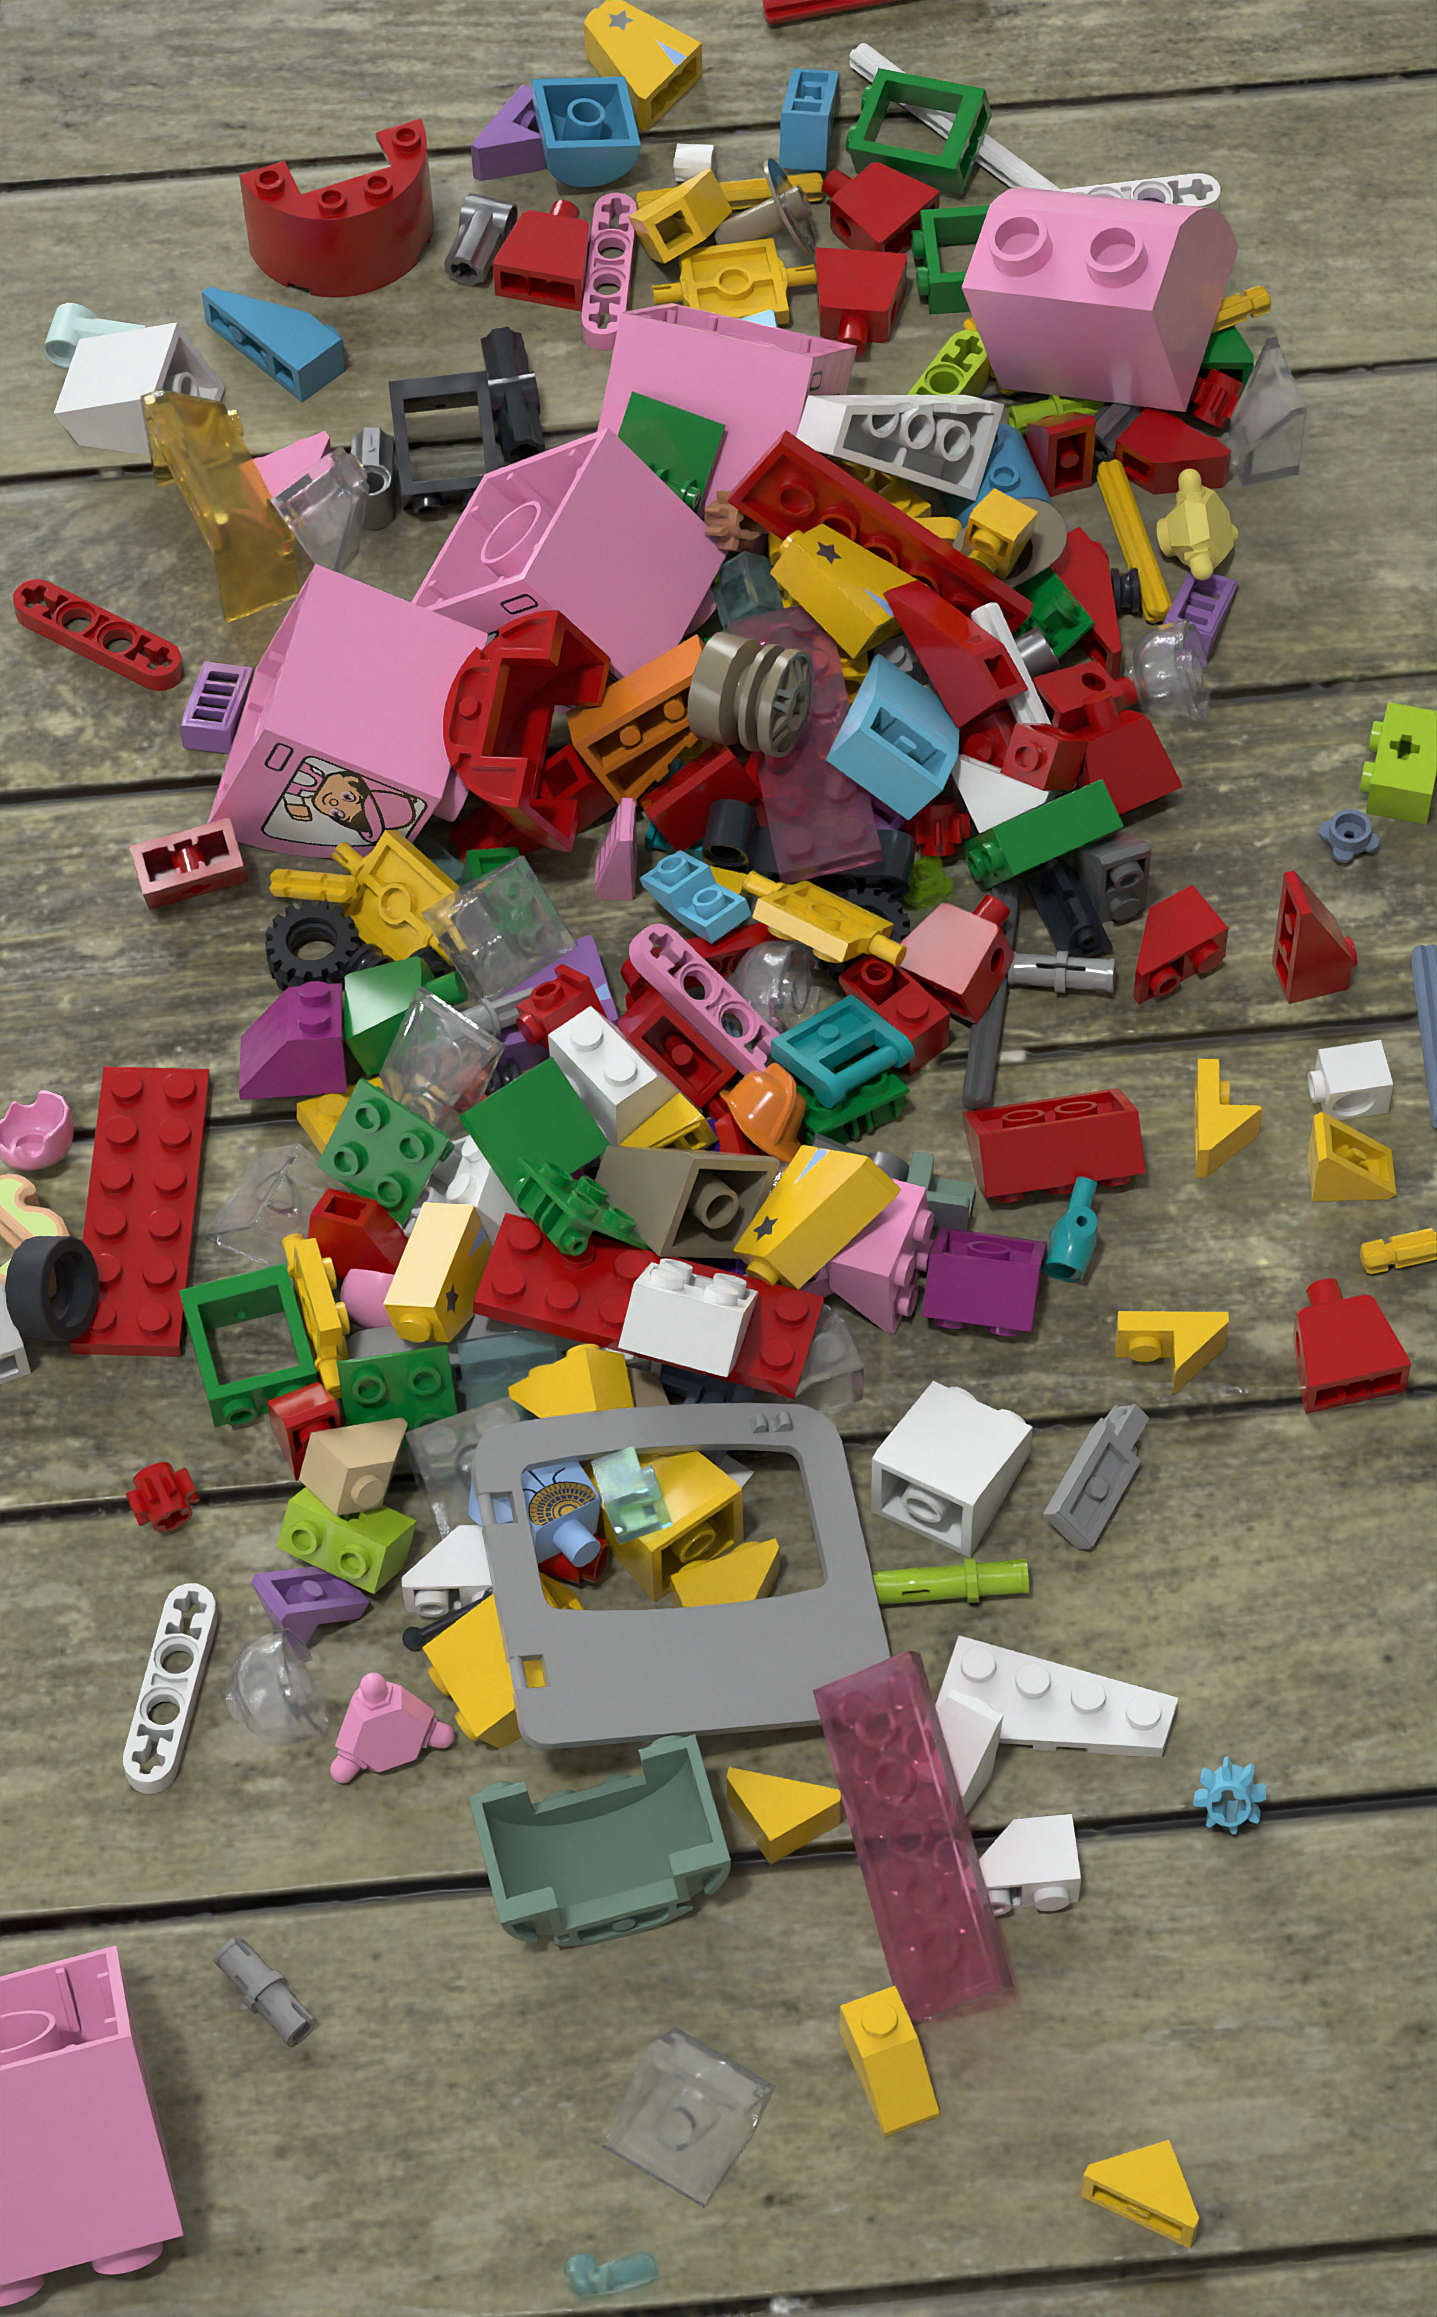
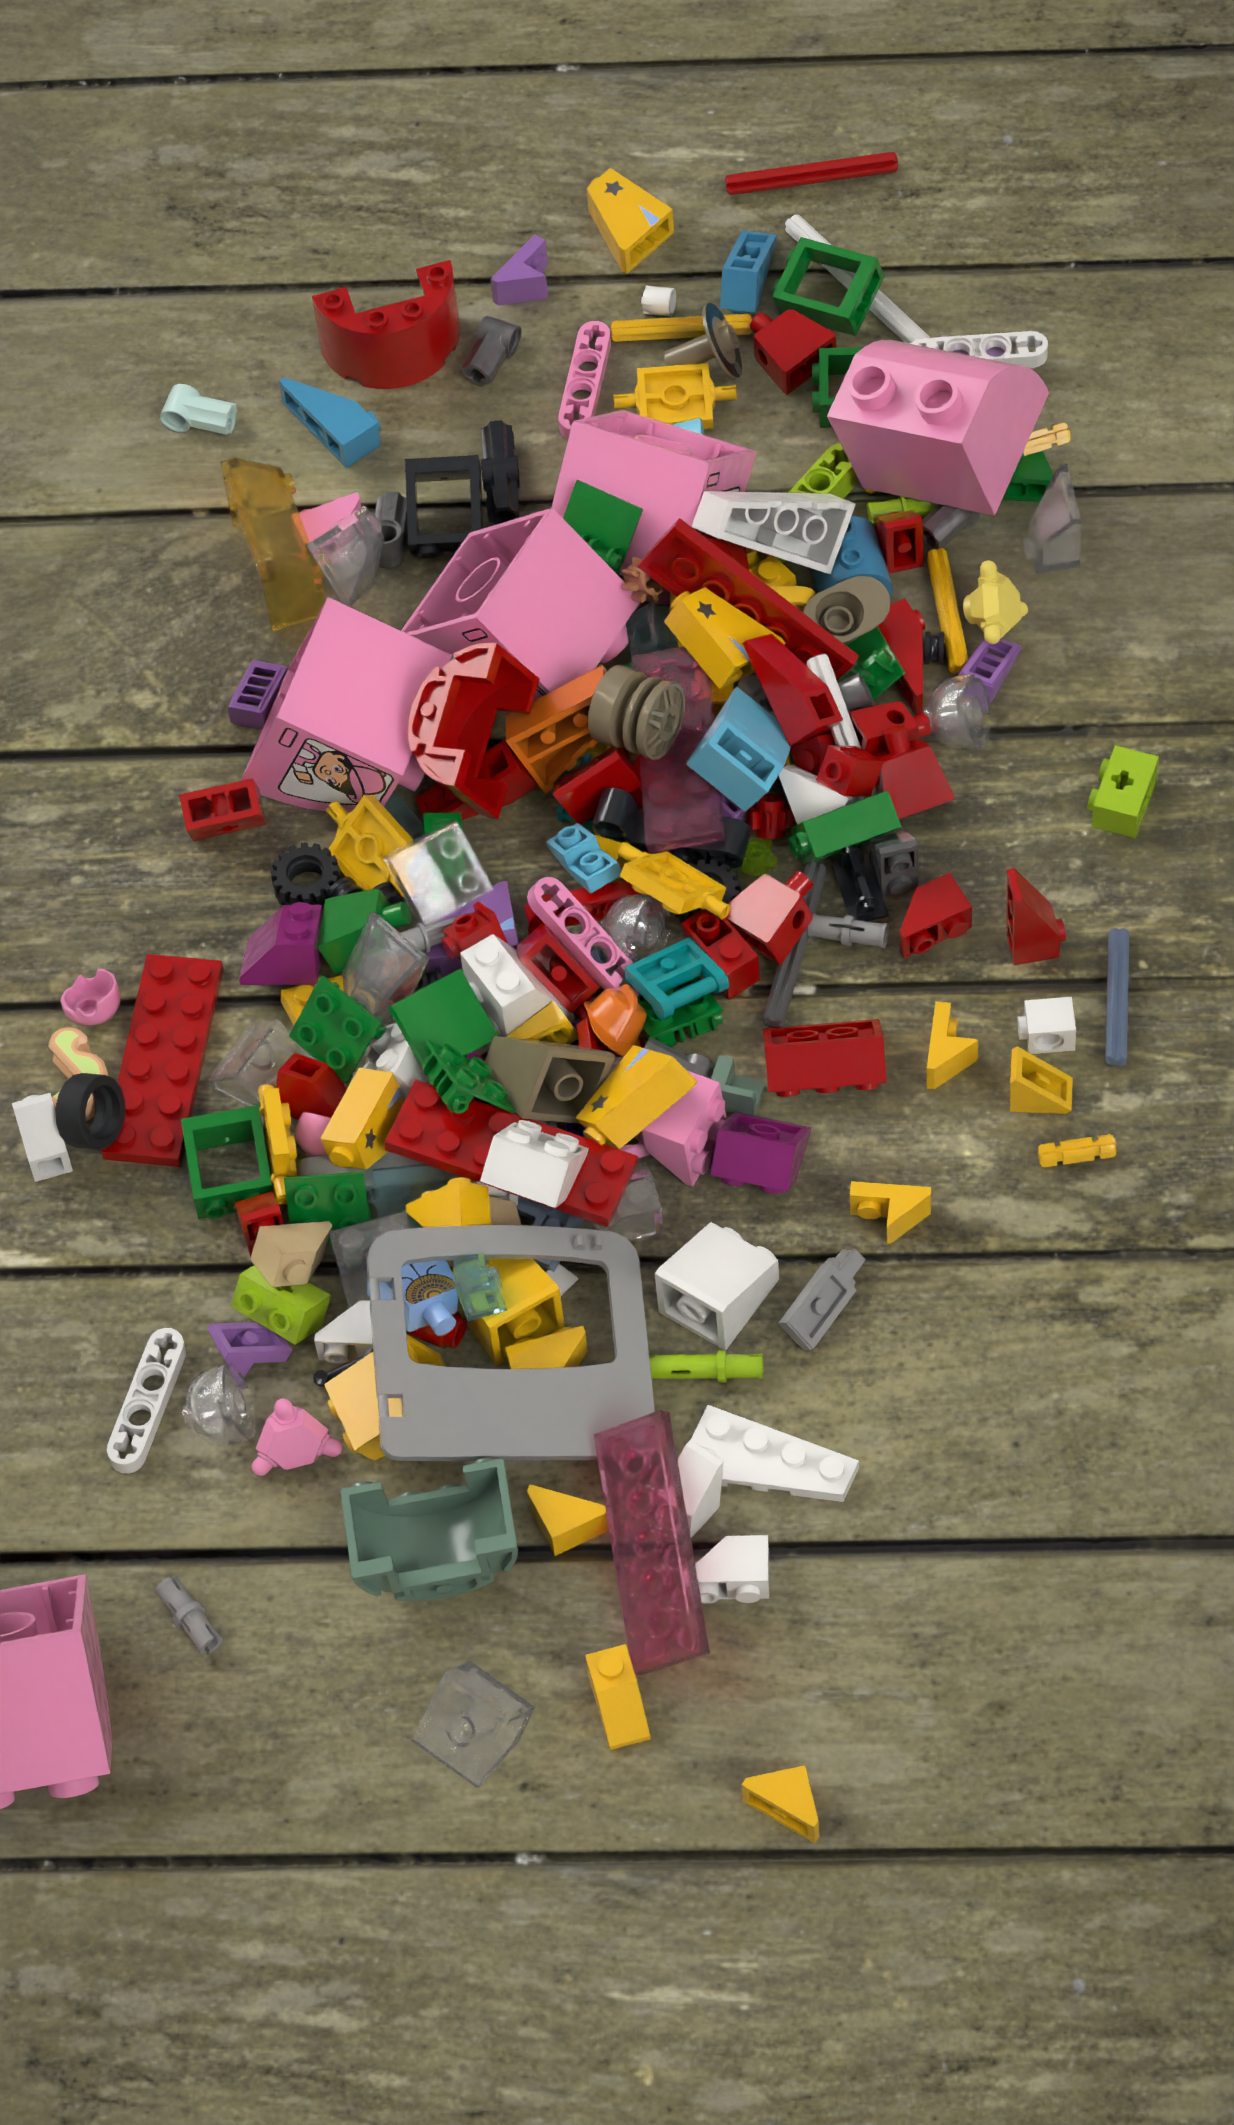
camera: 10 degrees right, 0 degrees up
red beam [13,579,183,691] -> none
white slope [54,322,225,462] -> none
red gear [126,1462,200,1532] -> none
yellow axle [269,869,359,904] -> none
red torso [492,200,591,312] -> none
dark azure brick [531,77,641,187] -> none
clear light blue arm [563,2250,658,2297] -> none
bright pink slope [594,798,638,901] -> none
yellow slope [628,168,733,264] -> none
red torso [815,247,907,357] -> none
yellow slope [961,488,1039,581] -> none
teal piece [1042,1177,1098,1283] -> none
red slope [1114,407,1231,495] -> none
red gear [1190,368,1250,429] -> none
medium azure gear [1193,1757,1267,1834] -> none
red torso [1293,1278,1411,1414] -> none
sand blue plate [1319,809,1380,863] -> none

